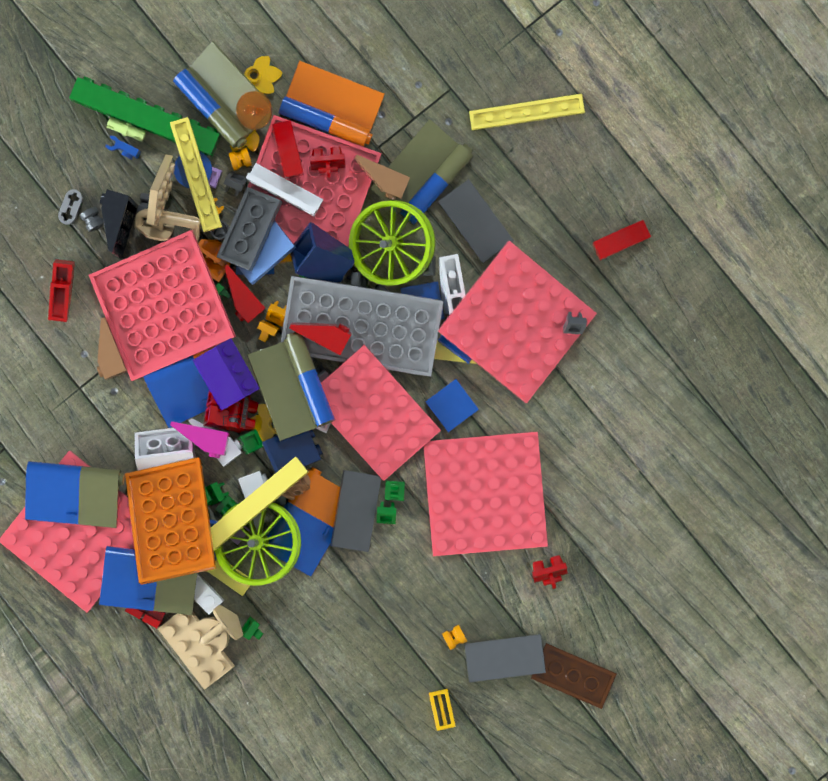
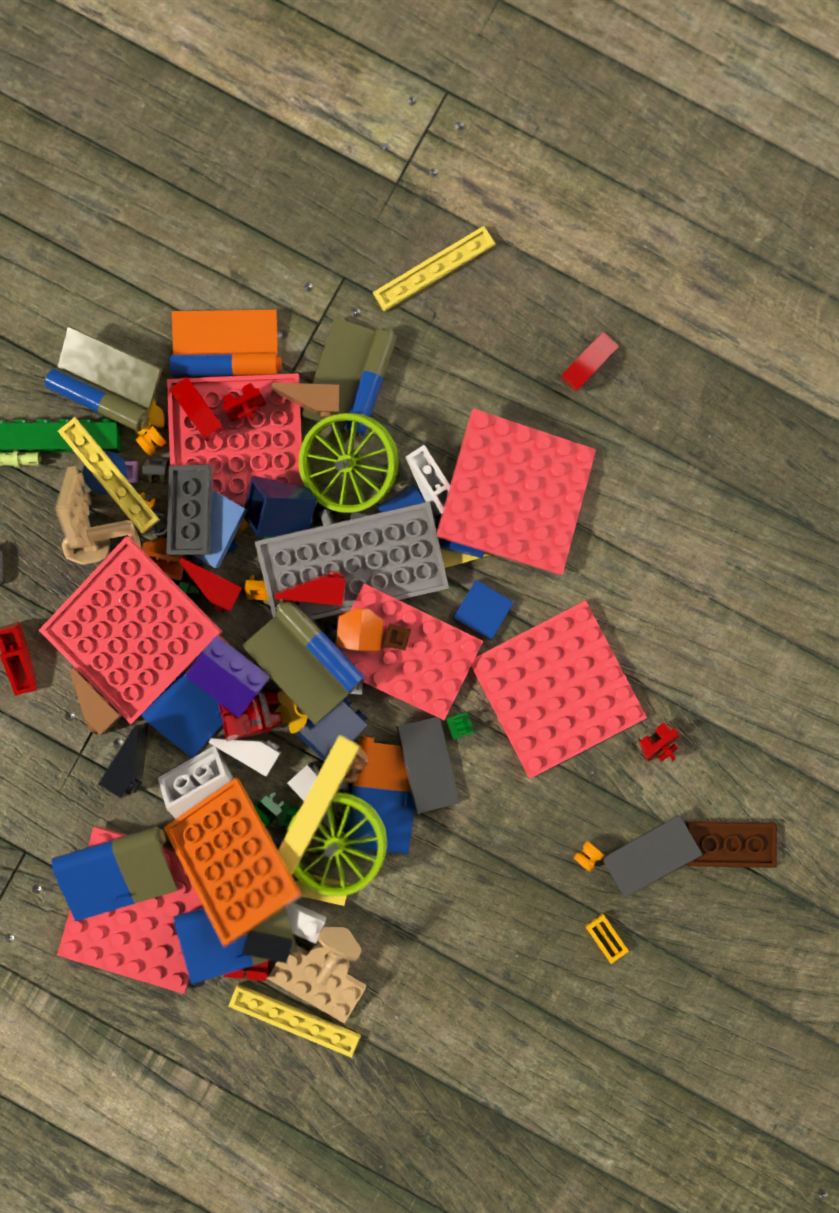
camera: 25 degrees left, 0 degrees up
dark grey wheel [79,206,104,232] -> none
black slope [100,189,138,260] -> none
blue plate [105,136,141,160] -> none
dark pink slope [170,422,230,458] -> none
clear orange piece [236,91,272,130] -> none
green tile [238,429,264,455] -> none
green tile [242,616,264,640] -> none
yellow plate [244,56,283,94] -> none
white fence [246,163,323,217] -> none
light orange tile [257,320,280,342] -> none
green tile [376,502,397,524] -> none
dark grey tile [438,179,514,263] -> none
dark grey tile [563,312,587,335] -> none
none -> black slope [98,724,148,798]
none -> light yellow tile [228,984,361,1058]
none -> black tile [242,930,293,964]
none -> orange slope [336,608,384,651]
none -> reddish brown tile [383,623,411,651]

